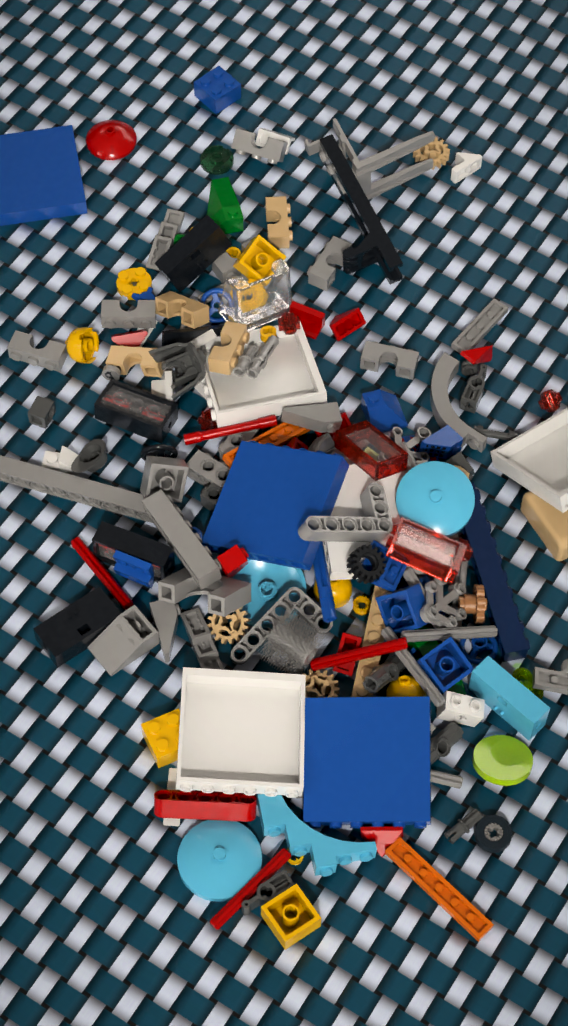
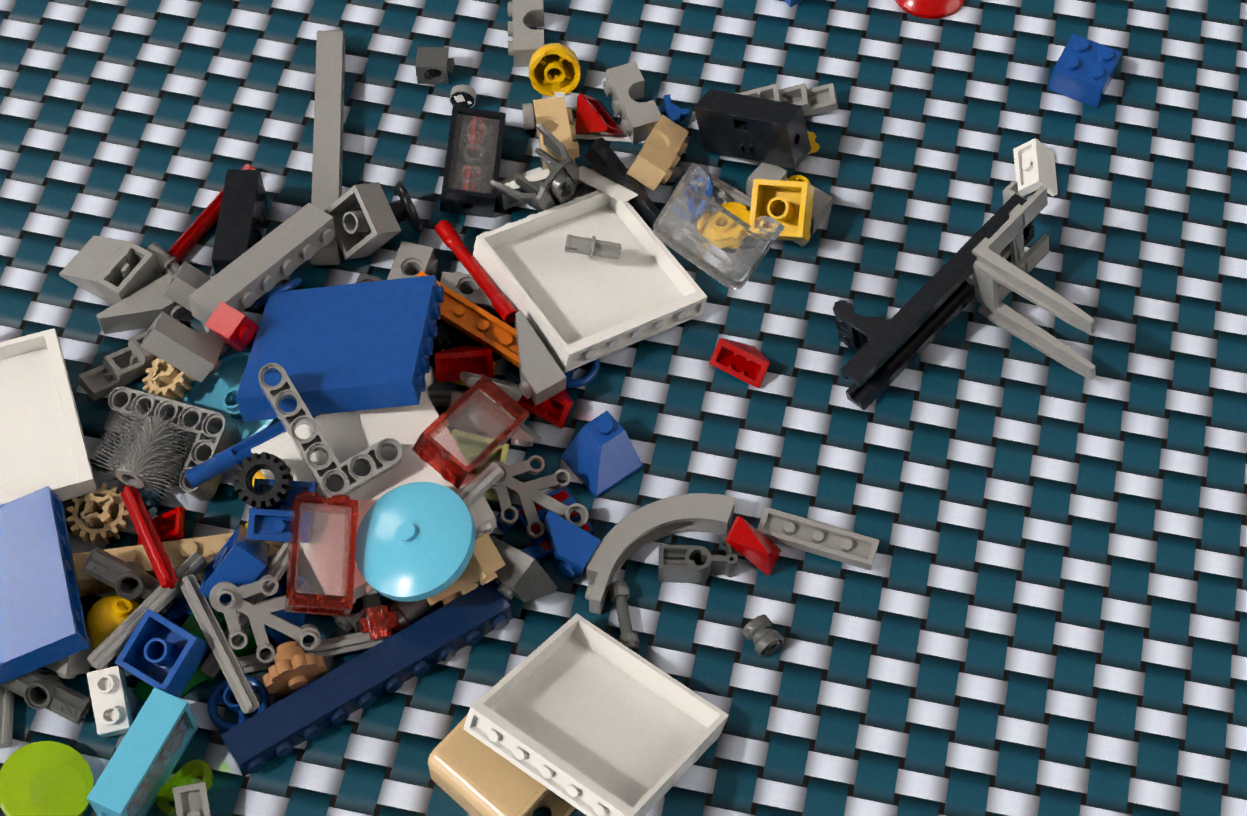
camera: 70 degrees right, 0 degrees up
black brick [33,586,121,668] -> none
white slope [41,446,79,475] -> none
dark grey piece [71,439,107,473] -> none
blue slope [113,550,154,589] -> none
yellow plate [116,267,152,300] -> none
clear green tile [200,145,234,175] -> none
green wedge [207,177,244,234] -> none
tan arch [208,321,250,375] -> none
light grey arch [231,128,288,165] -> none
light grey pin [246,335,279,379] -> none
yellow bush [260,325,277,343] -> none
tan arch [265,196,293,249] -> none
clear red gear [278,312,300,335] -> none
red panel [284,301,325,339] -> none
light grey arch [307,236,352,291] -> none
light grey arch [360,341,419,380] -> none
tan gear [413,137,450,170] -> none
white slope [451,152,482,184] -> none
clear red gear [538,389,563,412] -> none
none -> light grey axle [146,242,180,276]
none -> tile [449,84,477,108]
none -> dark grey wheel [742,614,785,658]

